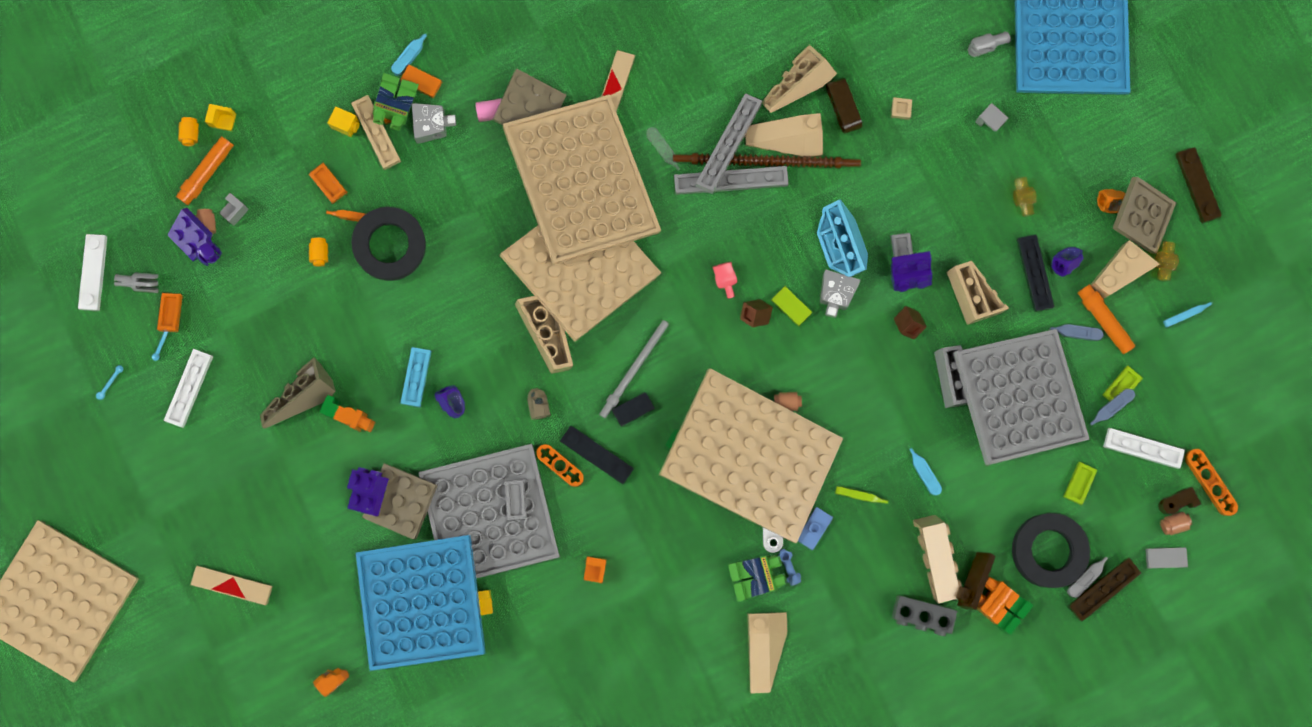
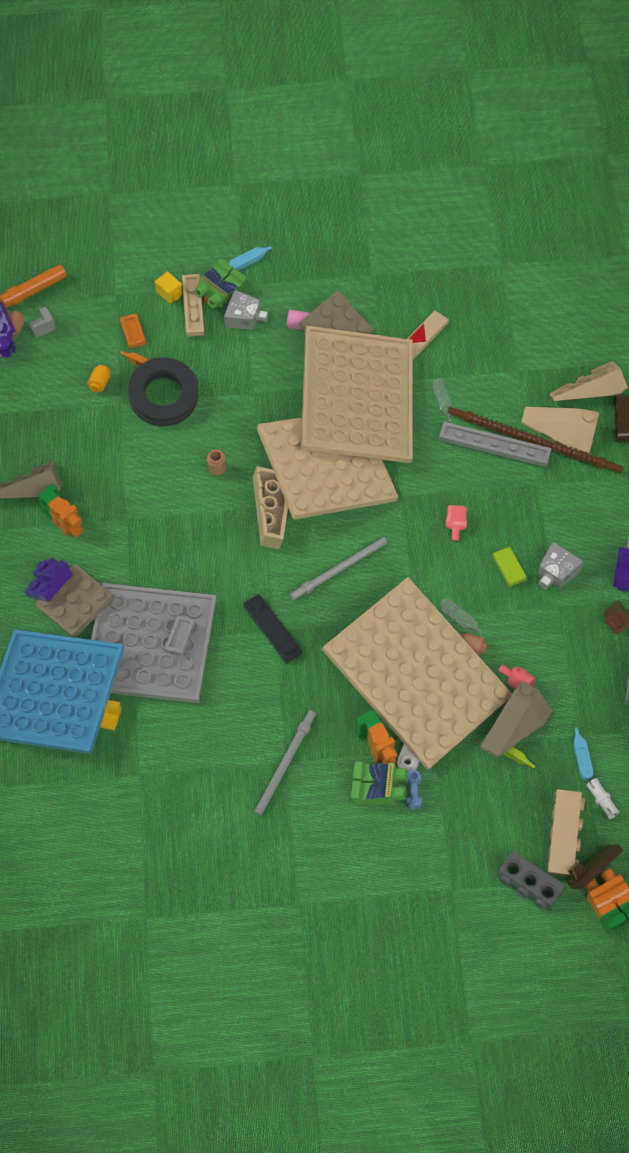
camera: 25 degrees right, 20 degrees down
light orange brick [178,117,199,146] -> none
yellow panel [205,104,236,131] -> none
orange tile [400,64,442,98] -> none
medium azure plate [400,347,432,407] -> none
dark purple rock [435,385,465,419] -> none
dark tan rock [528,388,551,420] -> none
orange beam [537,444,584,487] -> none
orange panel [584,557,607,583] -> none
black tile [612,392,655,427] -> none
light grey plate [695,93,762,194] -> none
copper panel [740,299,773,328] -> none
tan wedge [747,612,787,693] -> none
medium blue plate [798,507,833,550] -> none
medium azure wedge [817,199,868,277] -> none
none -> nougat brick [207,450,226,476]
none -> light grey bar [254,710,316,816]
none -> orange hips [355,709,397,765]
none -> clear piece [440,599,484,635]
none -> dark tan wedge [480,681,552,758]
none -> coral piece [499,665,536,689]
none -> white pin [586,778,620,819]

